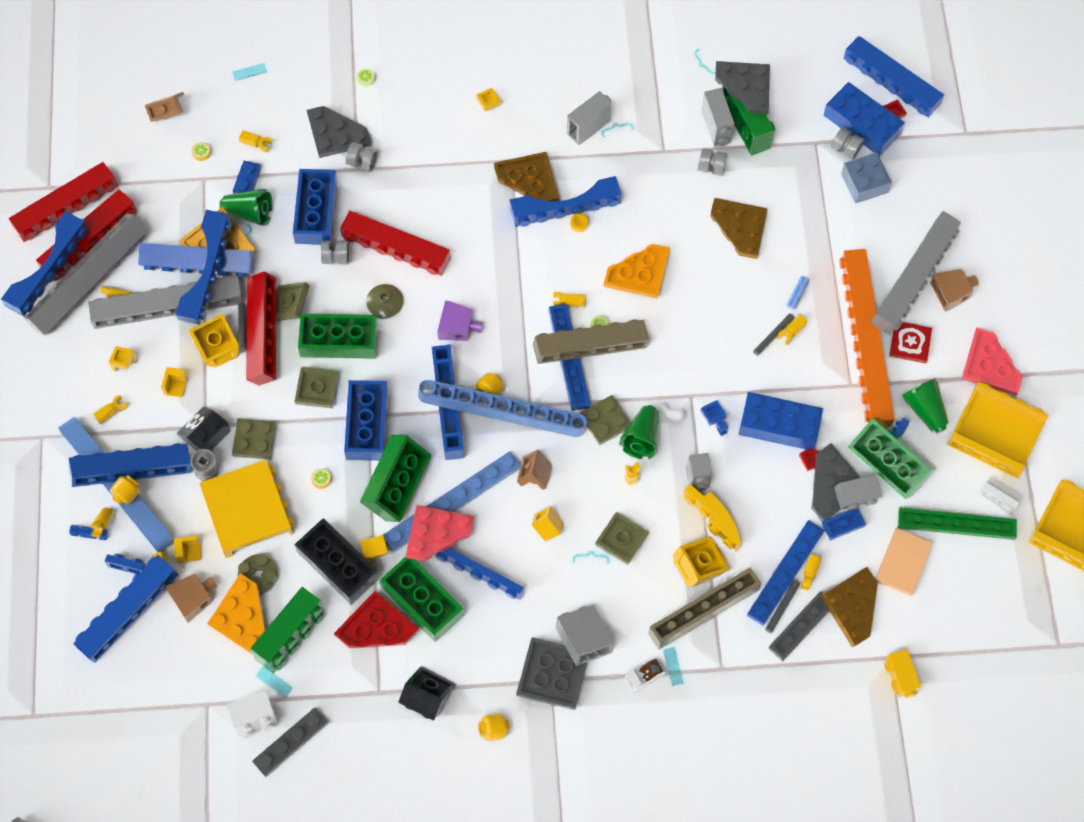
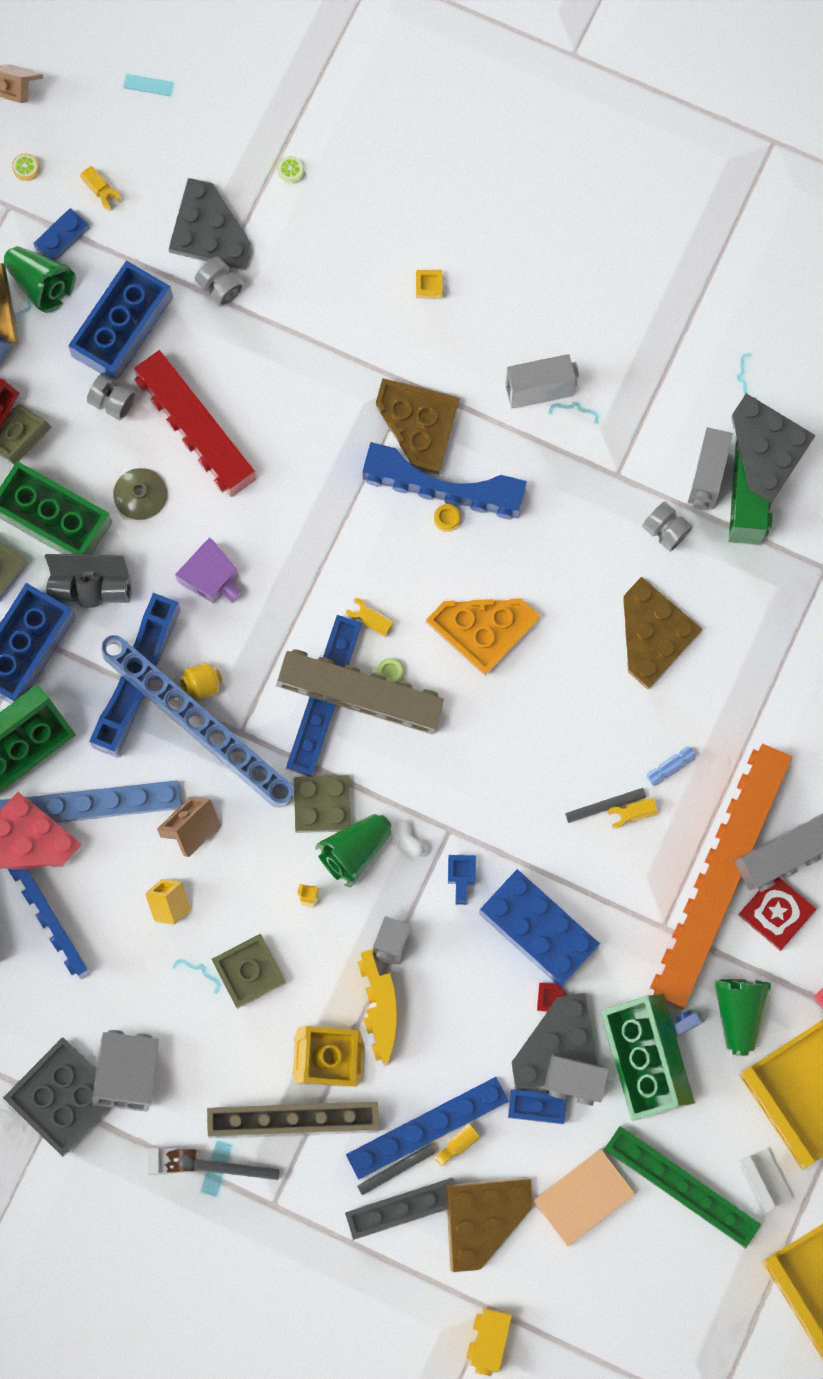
camera: 30 degrees right, 10 degrees up
none -> dark grey panel [44,554,132,608]
none -> dark grey bar [194,1159,280,1180]

